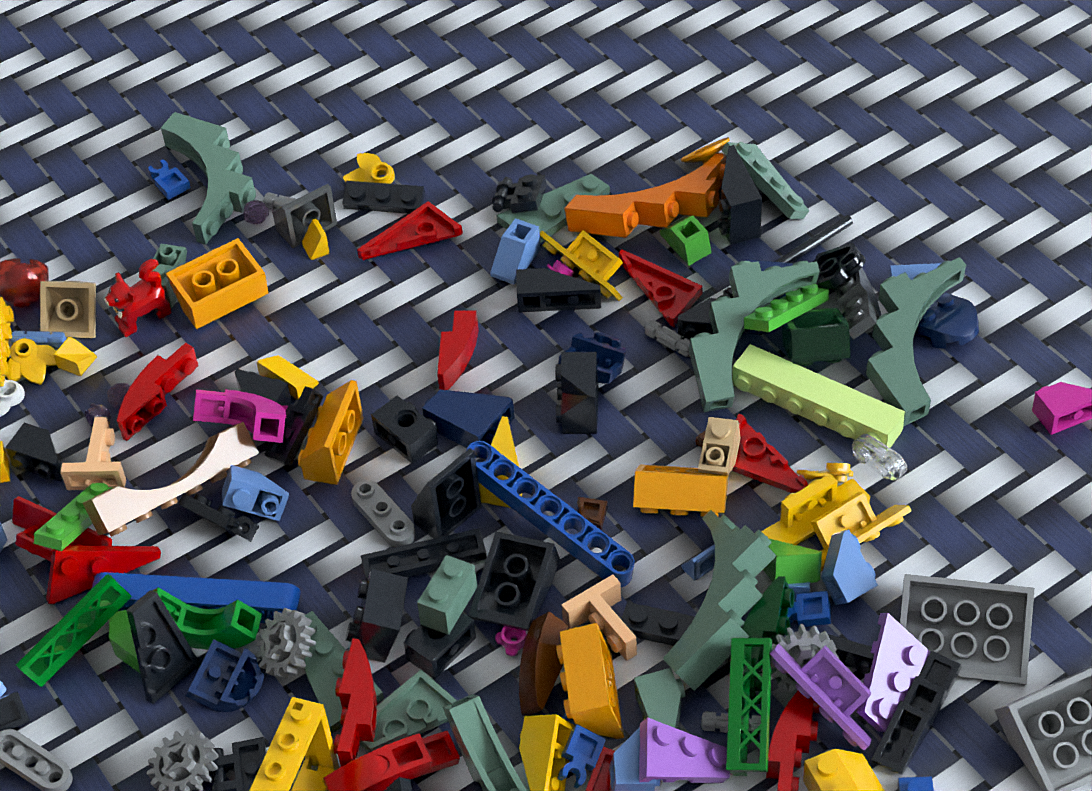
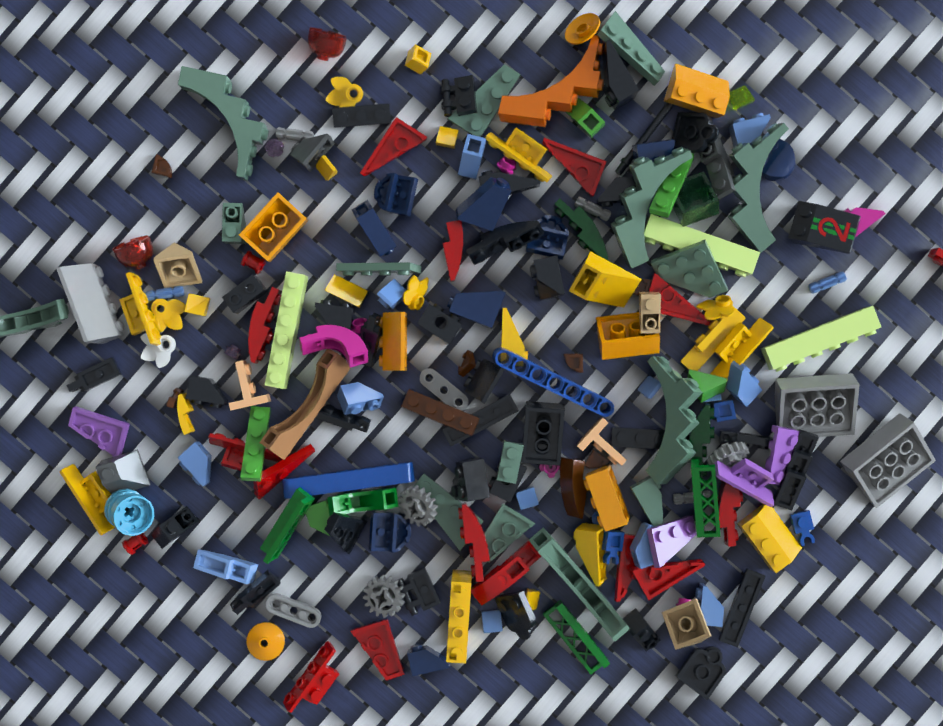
camera: 20 degrees left, 40 degrees up
red animal [104,259,171,337] -> none
clear purple plate [107,383,130,409] -> none
blue plate [148,160,191,200] -> none
clear plate [852,434,907,480] -> none
none -> reddish brown tile [151,154,172,178]
none -> black brick [222,275,268,314]
none -> red bush [241,250,266,274]
none -> yellowish green brick [265,271,308,389]
none -> clear red cylinder [308,27,347,61]
none -> sand green wing [336,262,421,276]
none -> dark blue slope [352,200,397,257]
none -> dark blue slope [374,173,418,216]
none -> medium blue slope [377,279,406,309]
none -> reddish brown plate [401,389,479,437]
none -> yellow plate [403,275,429,310]
none -> yellow slope [405,44,431,74]
none -> yellow slope [436,126,459,149]
none -> dark blue slope [456,177,511,231]
none -> reddish brown tile [458,350,476,377]
none -> black slope [466,221,545,265]
none -> medium blue slope [515,486,539,510]
none -> dark green slope [553,198,608,260]
none -> yellow slope [569,251,642,308]
none -> sand green plate [651,240,728,298]
none -> light orange slope [664,63,730,118]
none -> clear neon green slope [729,85,755,111]
none -> yellowish green brick [761,306,881,372]
none -> black slope [788,201,861,254]
none -> medium blue axle [808,272,847,294]

